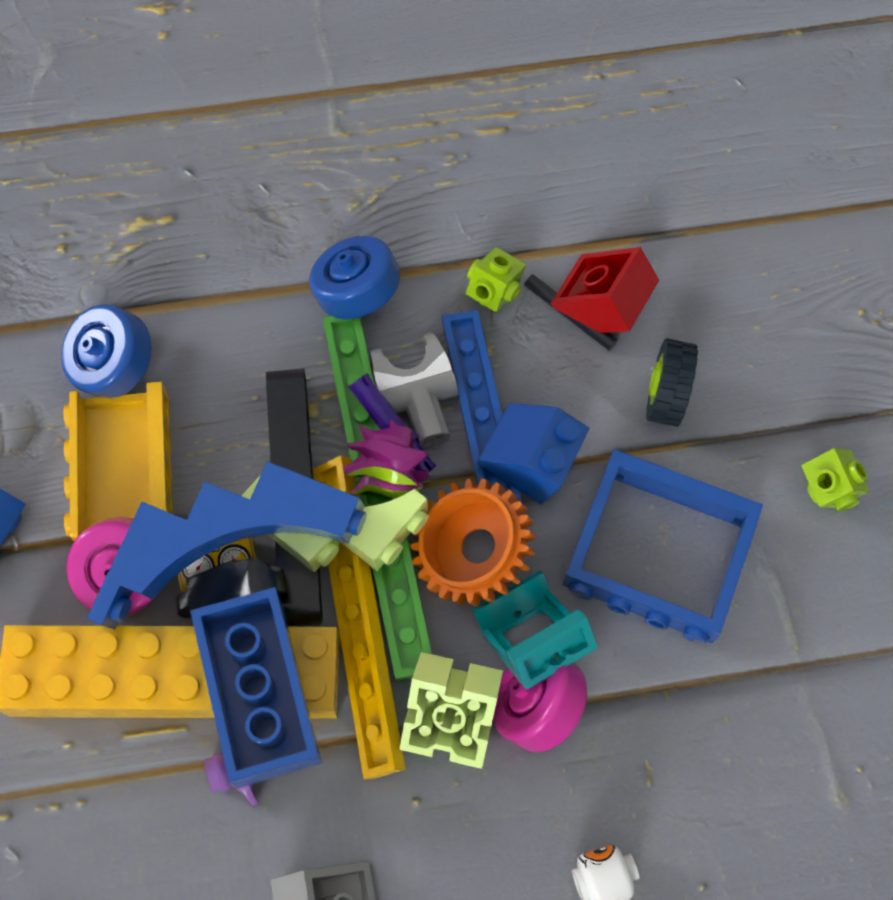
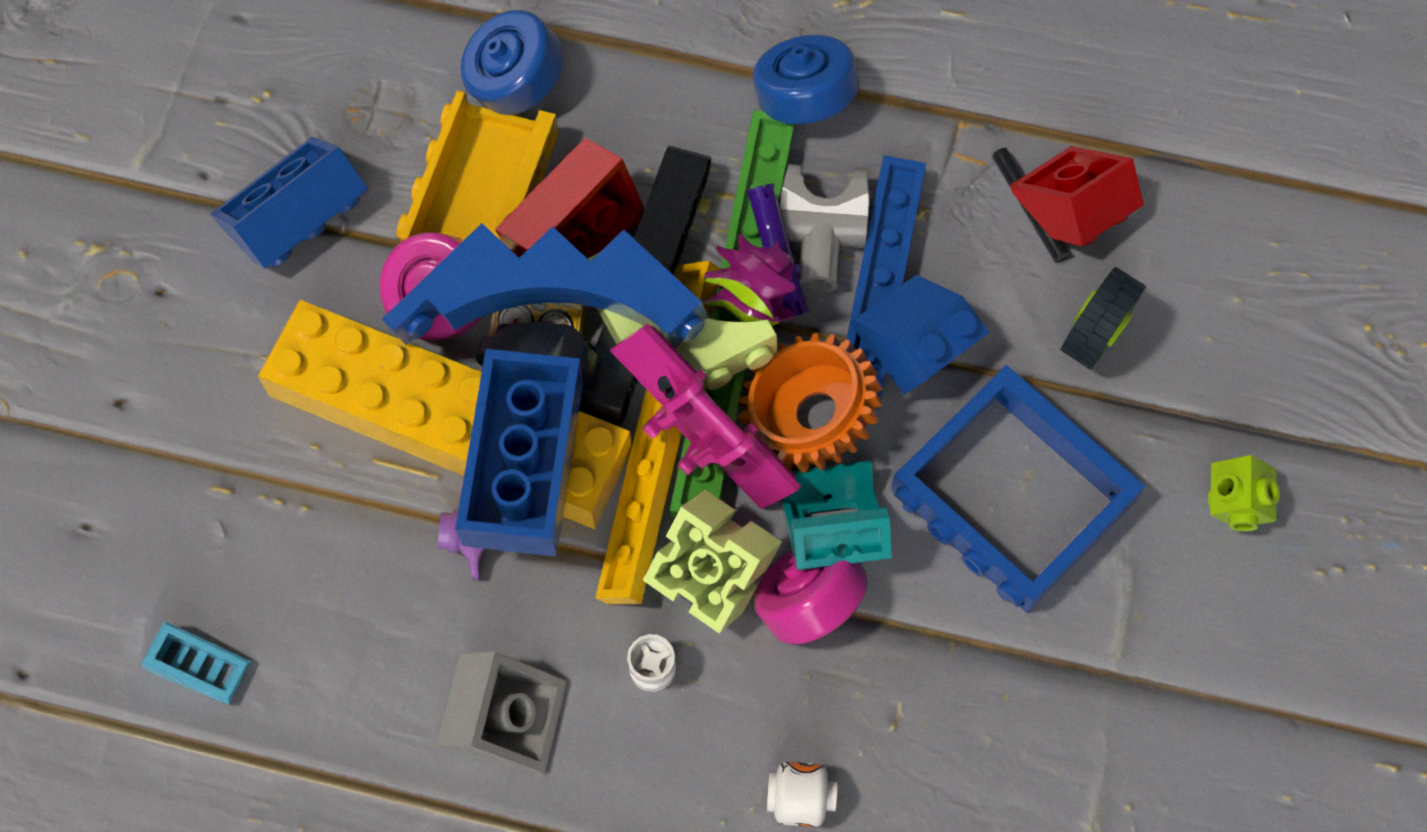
camera: 25 degrees right, 0 degrees up
lime brick [465,247,527,312] -> none
none -> red brick [495,138,645,259]
none -> dark pink piece [610,323,801,509]
none -> white wheel [627,634,676,692]

